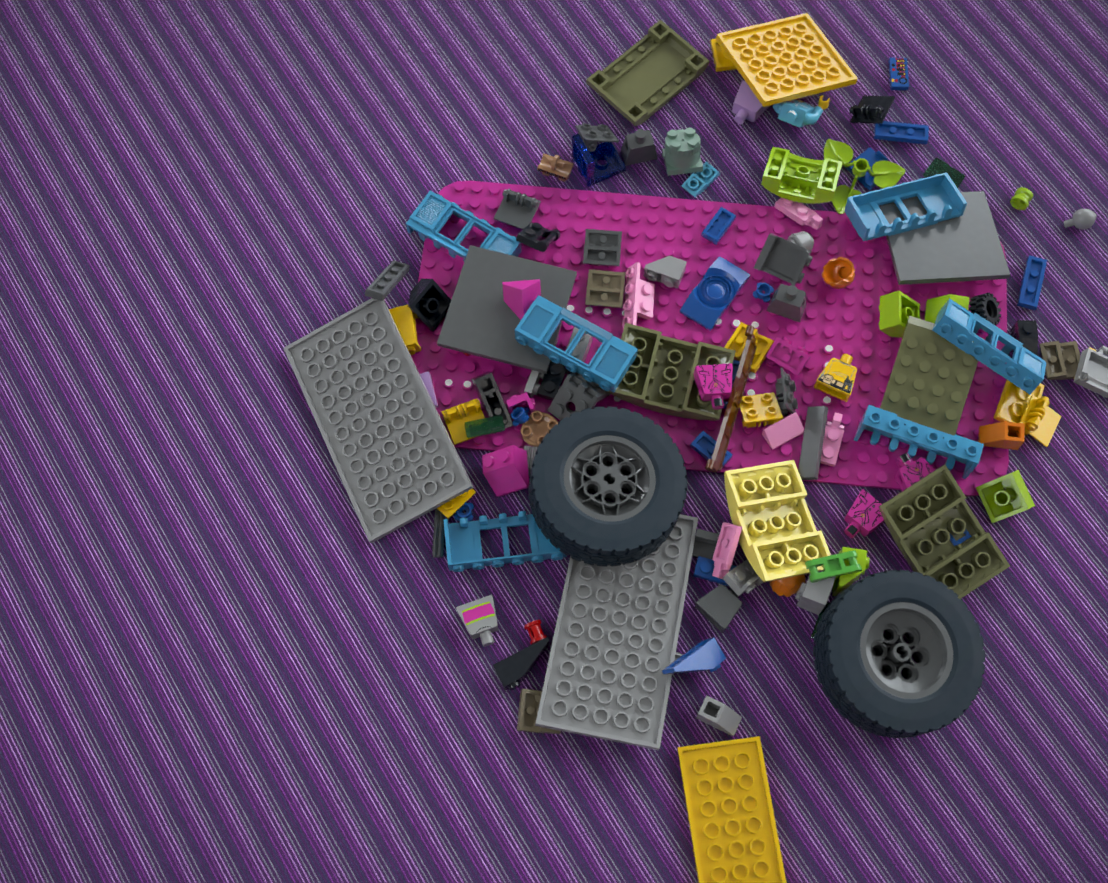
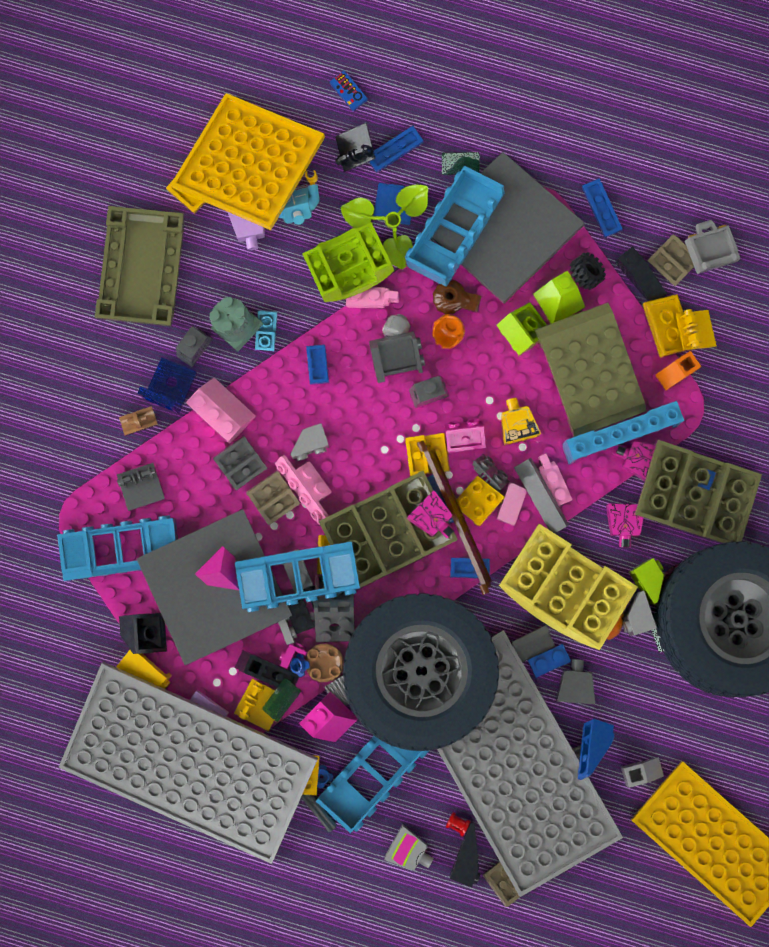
camera: 40 degrees left, 15 degrees up
dark grey tile [365,260,410,301] -> none
black plate [516,222,560,252] -> none
dark grey hinge [575,123,619,152] -> none
blue slope [680,256,751,331] -> none
bright pink hinge [712,522,742,579] -> none
light grey bracket [722,559,763,596] -> none
blue plate [753,282,774,302] -> none
bright green plate [805,550,862,583] -> none
dark azure window [932,298,1046,394] -> none
lime slope [976,470,1035,523] -> none
lime wheel [1010,187,1033,210] -> none
light grey piece [1063,209,1097,230] -> none
none -> bright pink slope [186,378,256,444]
none -> reddish brown animal [433,280,482,314]

